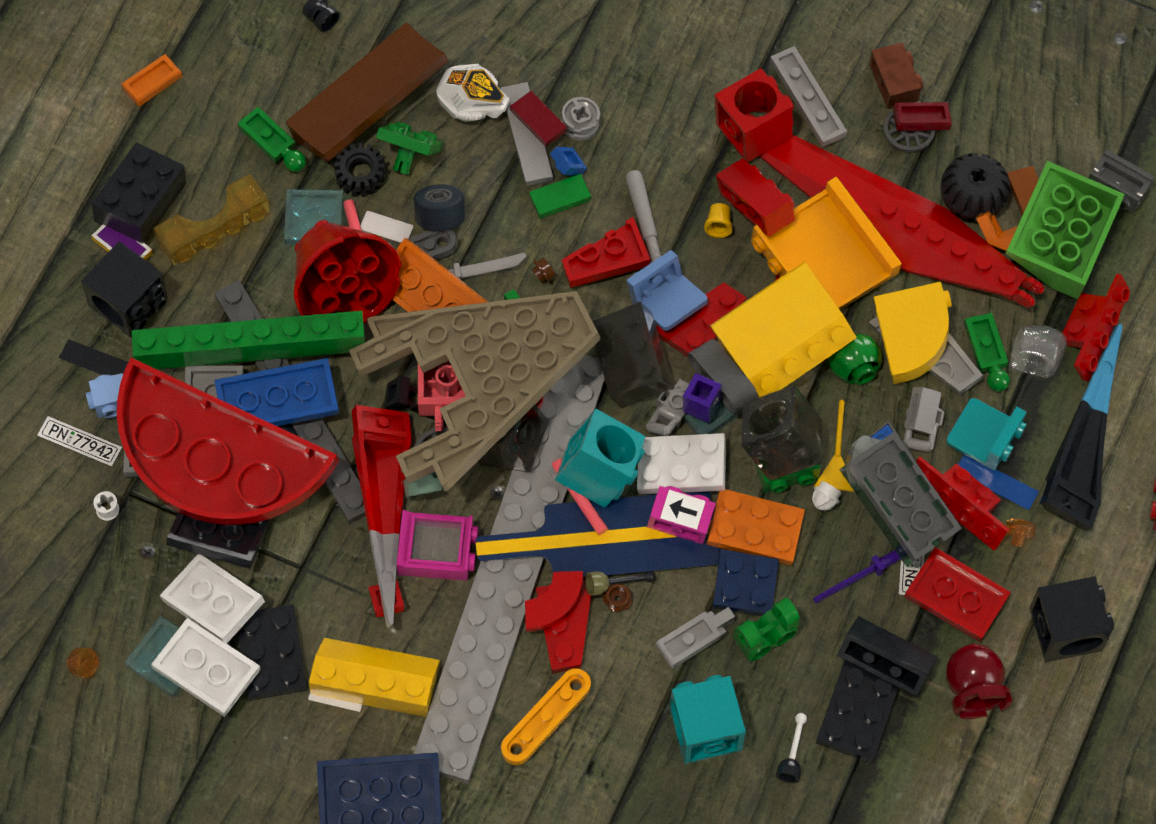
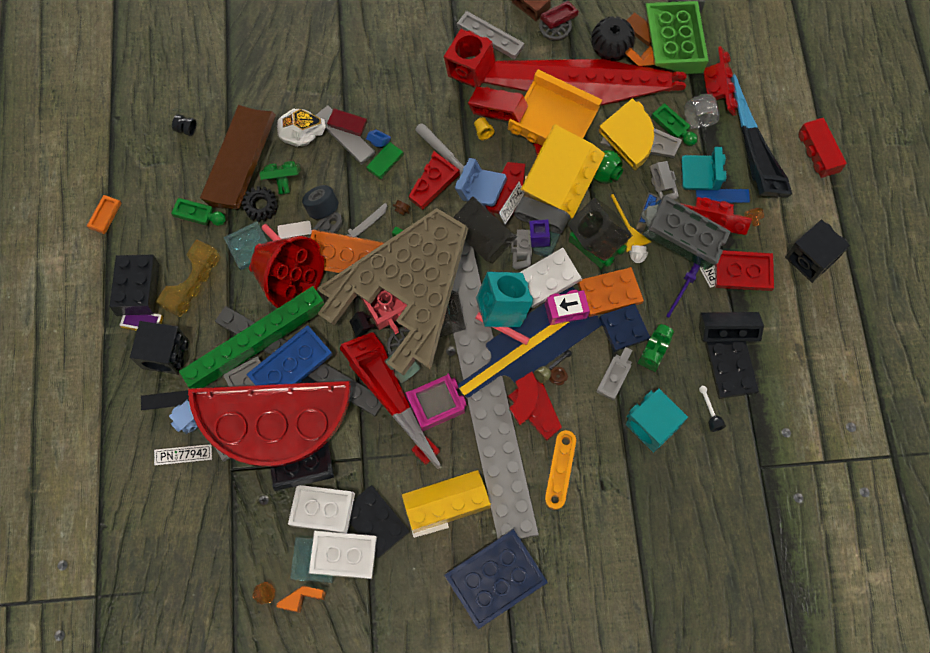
camera: 25 degrees left, 5 degrees up
white axle [94,491,119,521] -> none
light grey wheel [561,97,600,141] -> none
dark red tile [946,643,1013,719] -> none
none -> orange slope [276,586,326,613]
none -> white sticker [499,181,525,224]

